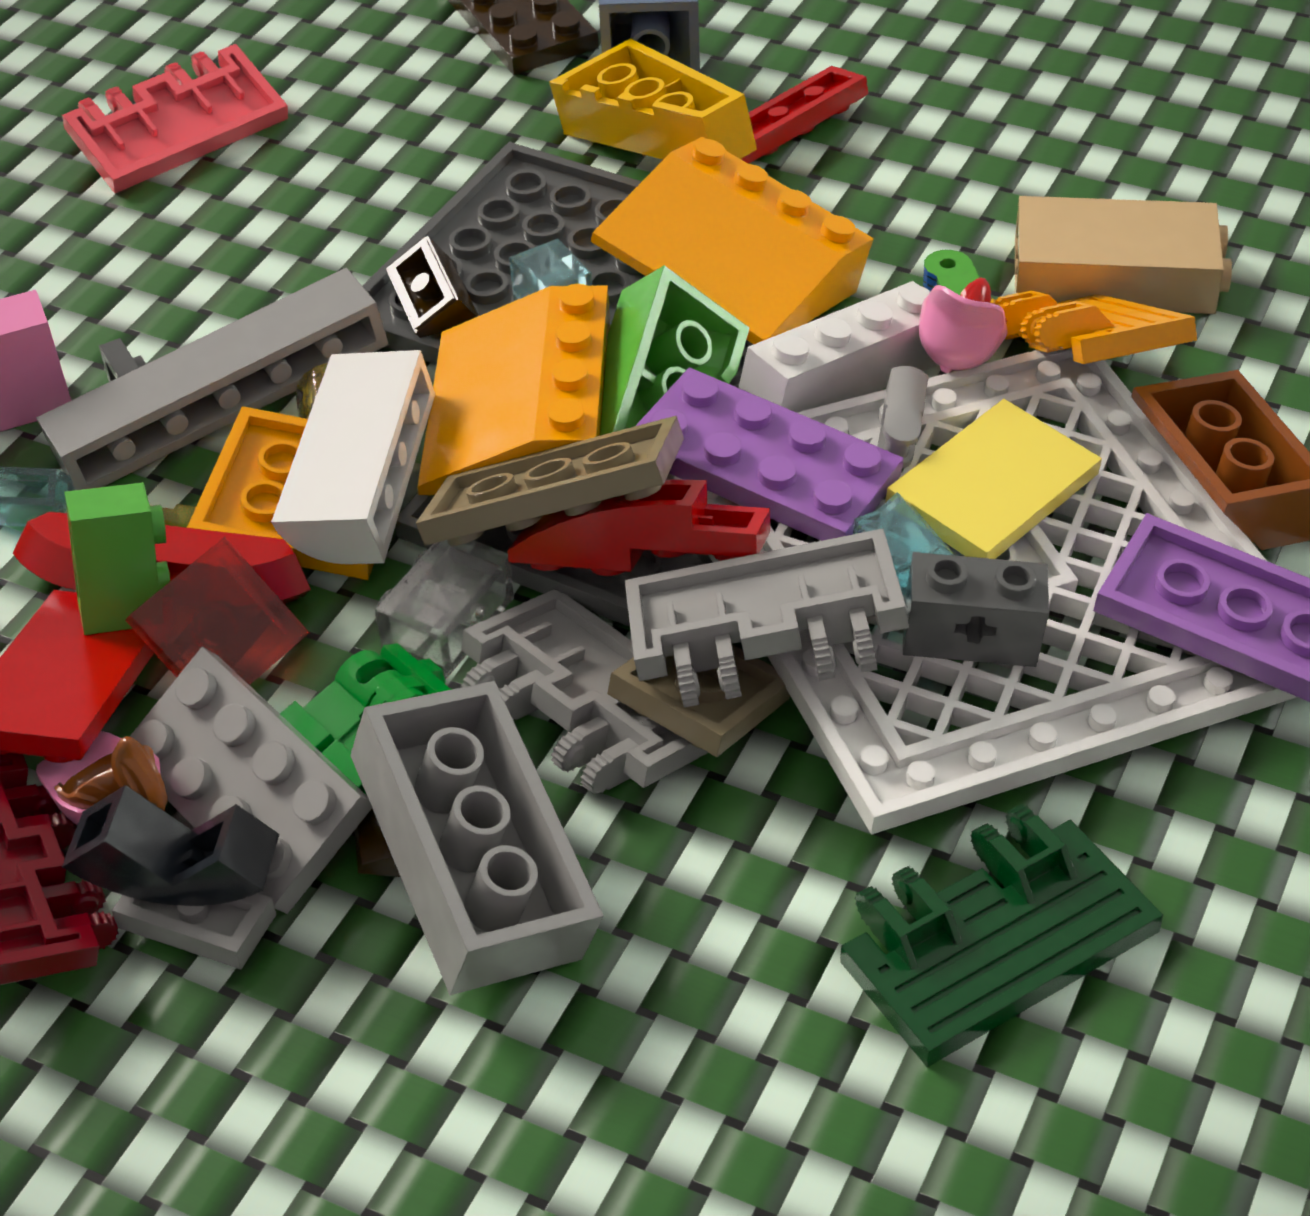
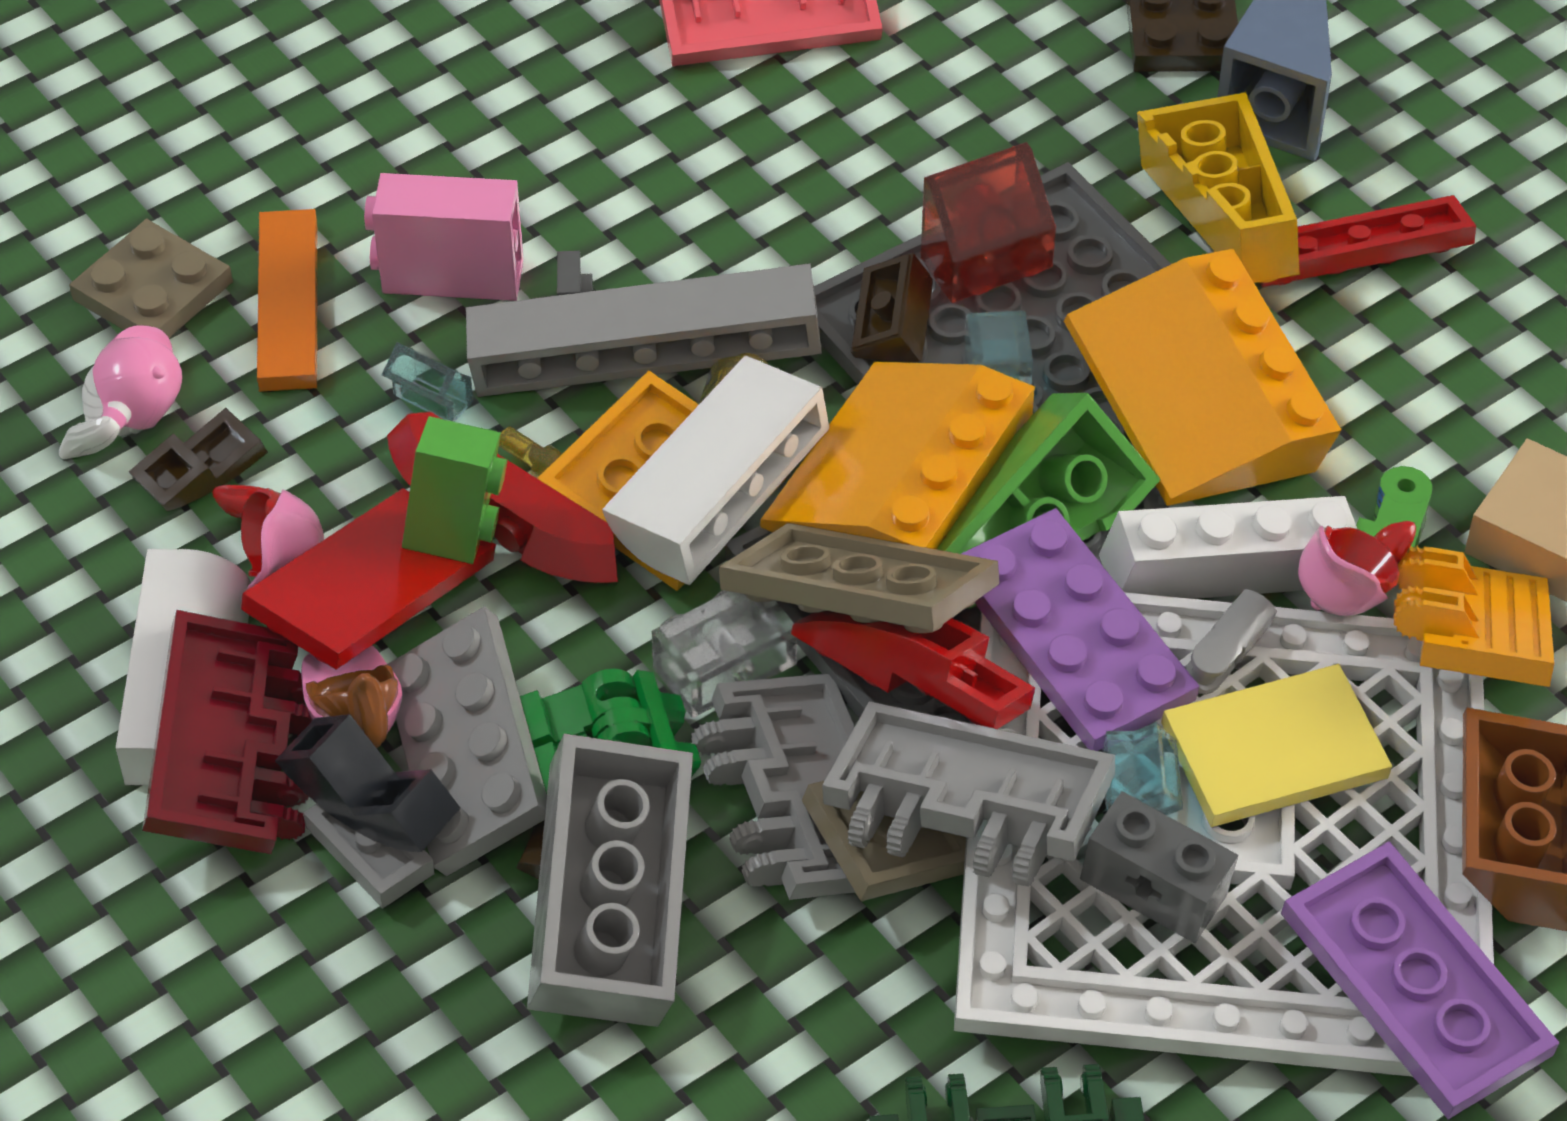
camera: 25 degrees right, 5 degrees up
clear red tile [125,537,310,685] -> none
none -> clear red slope [920,142,1056,303]

